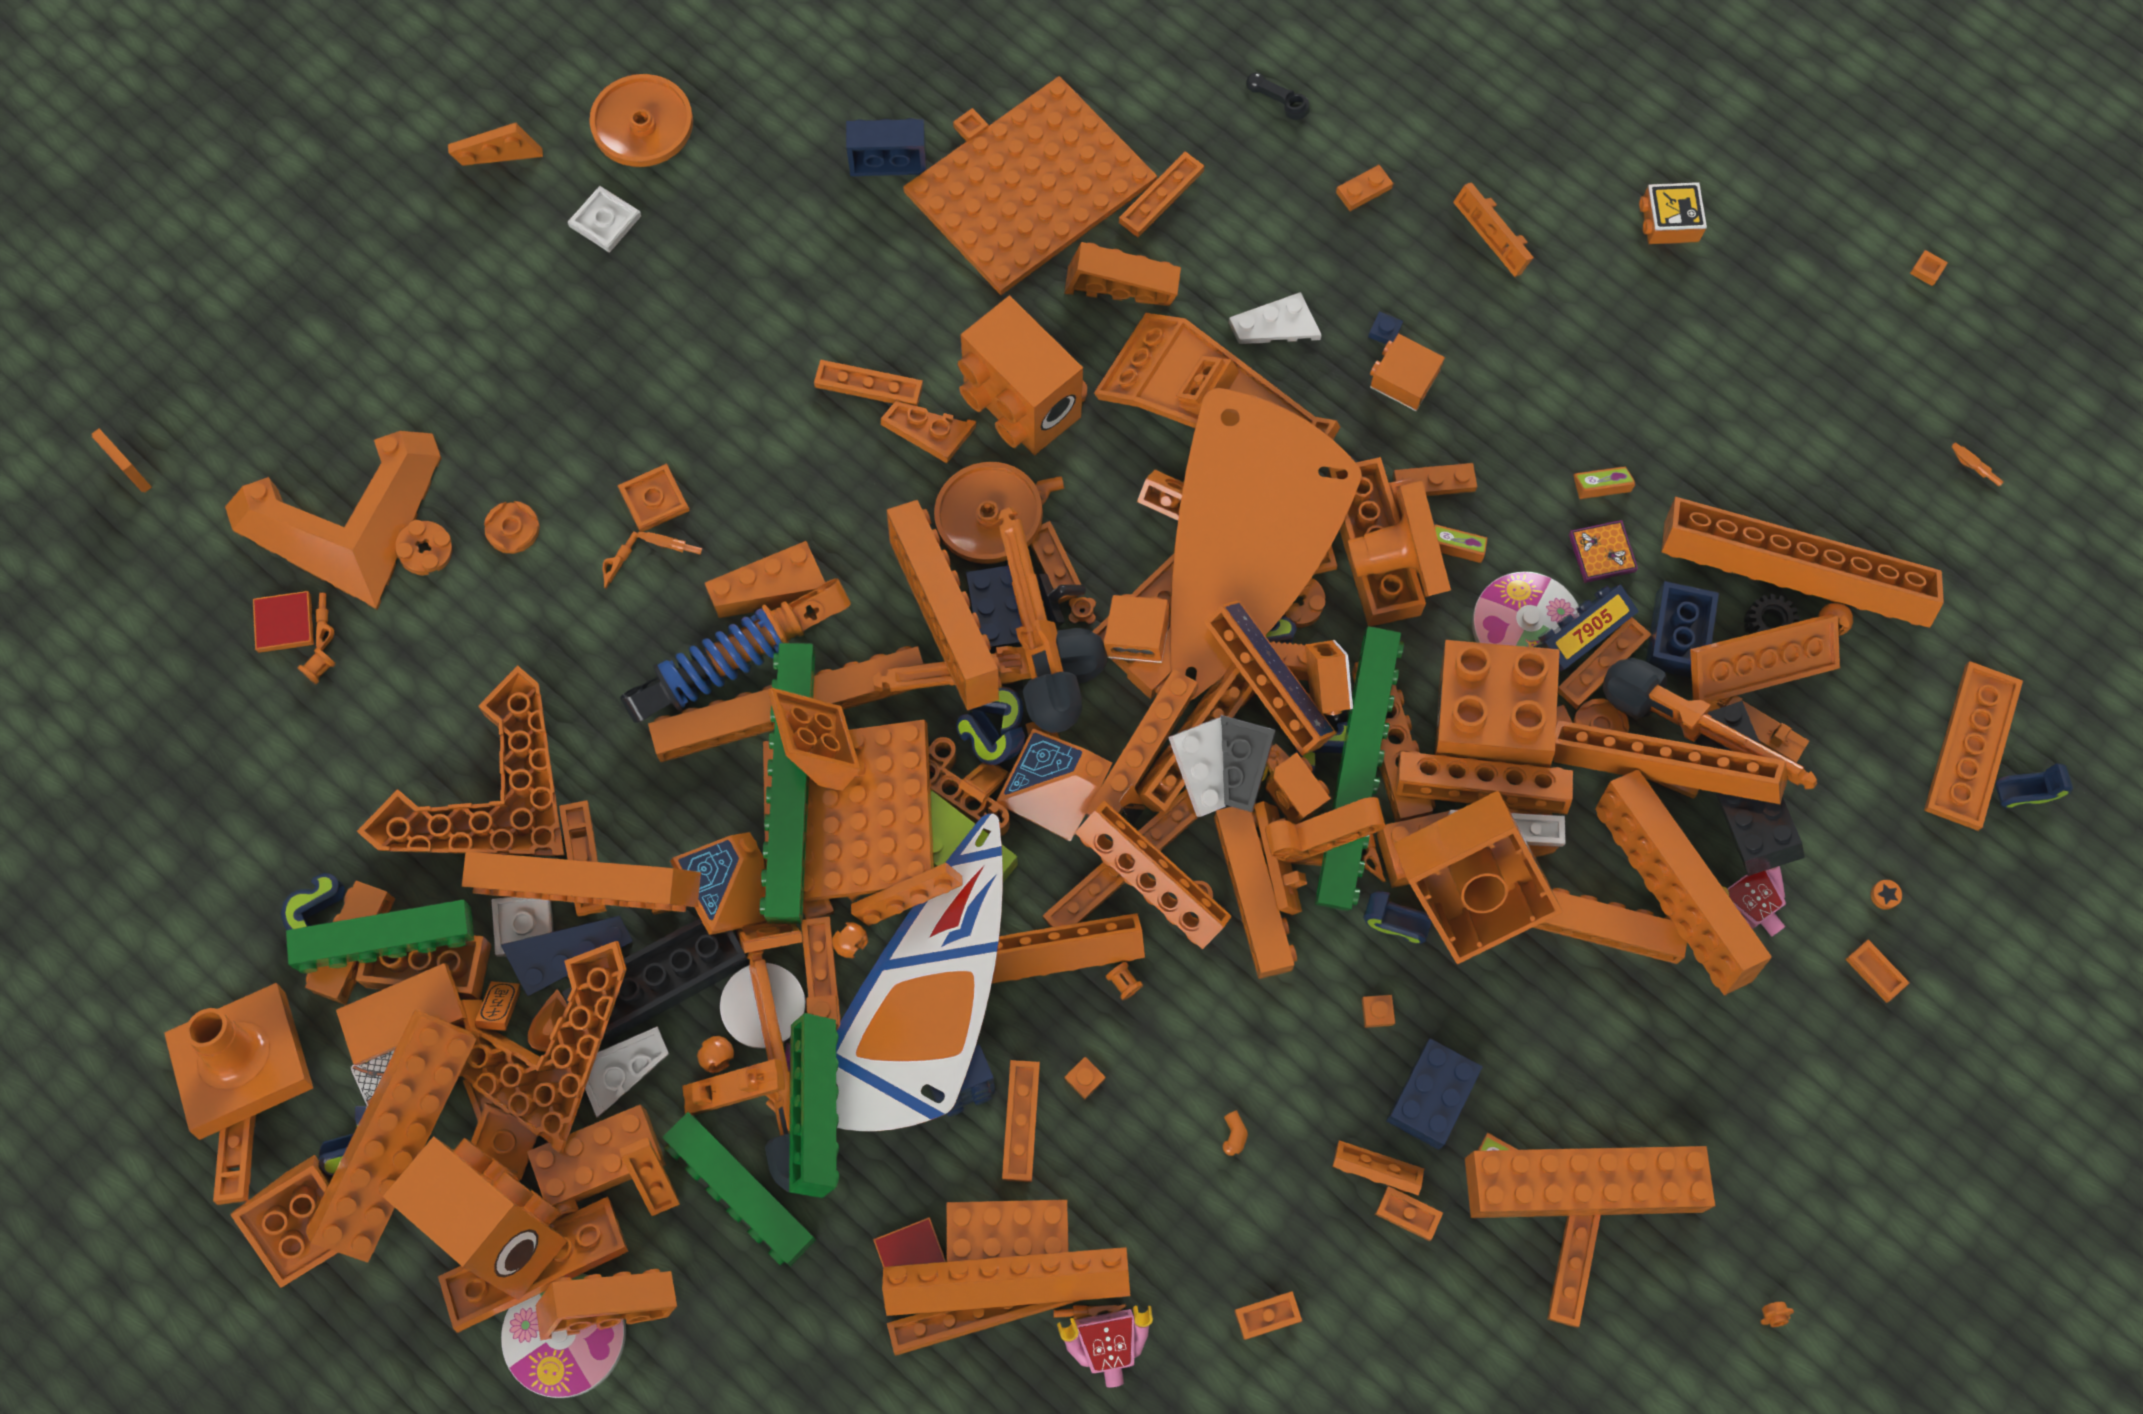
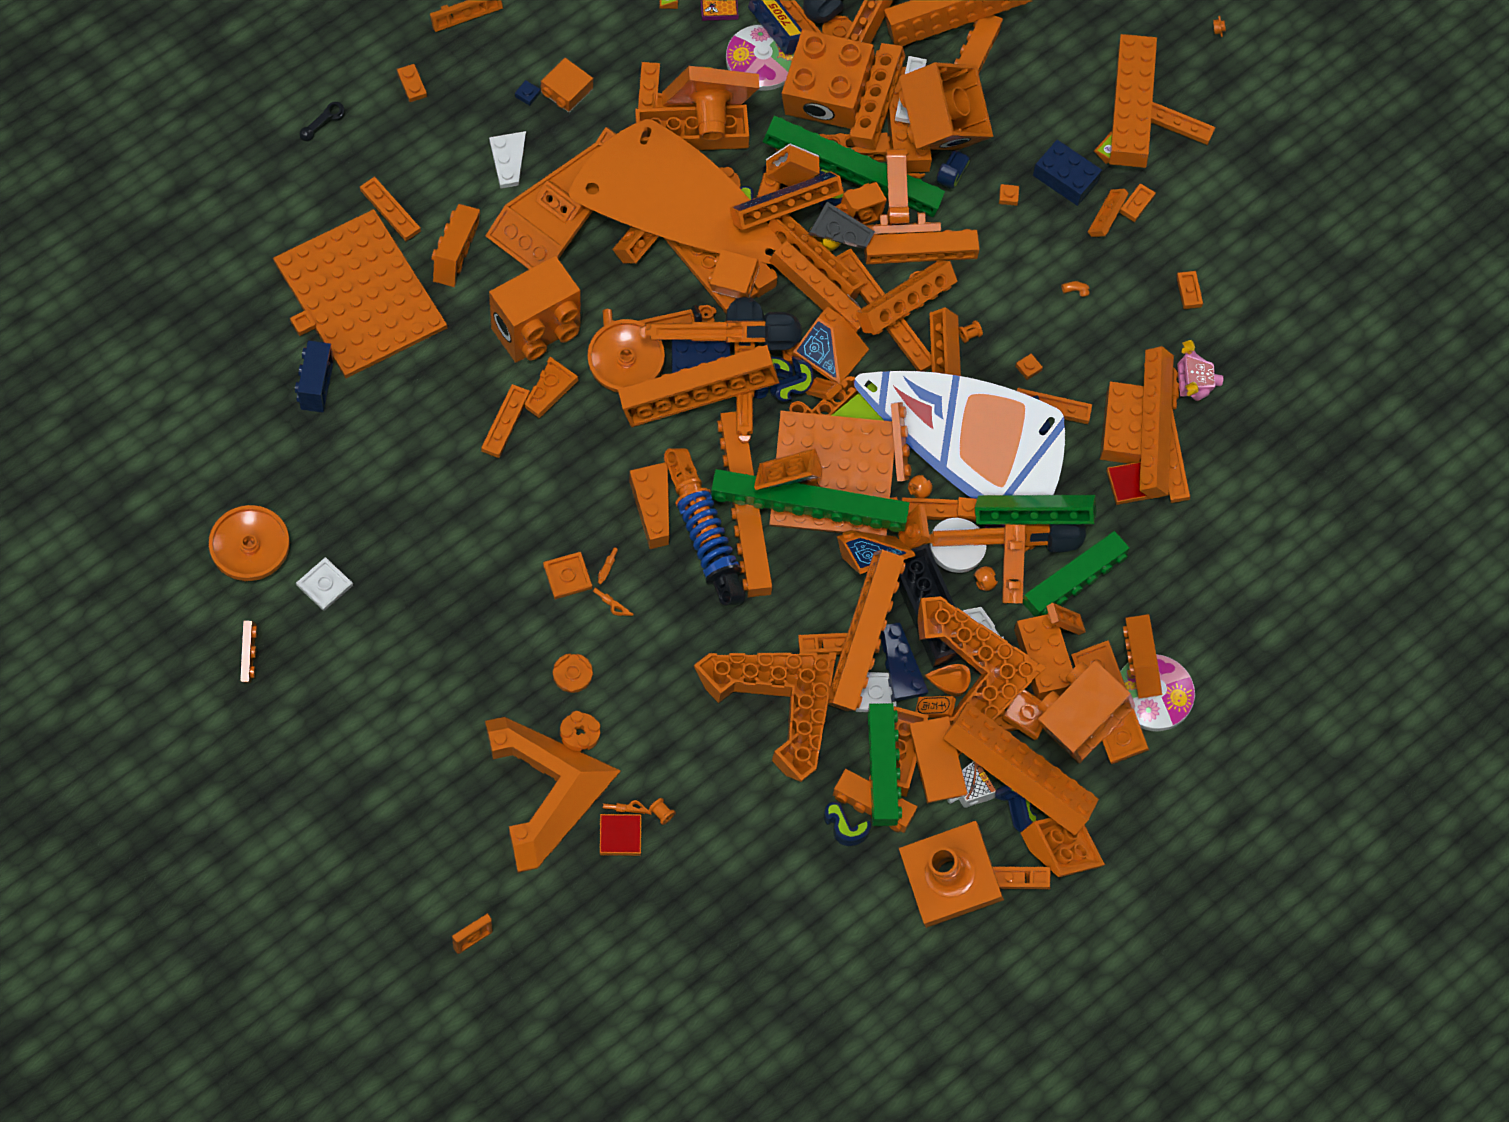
camera: 85 degrees left, 5 degrees down
white wing [1168,717,1226,817] -> none

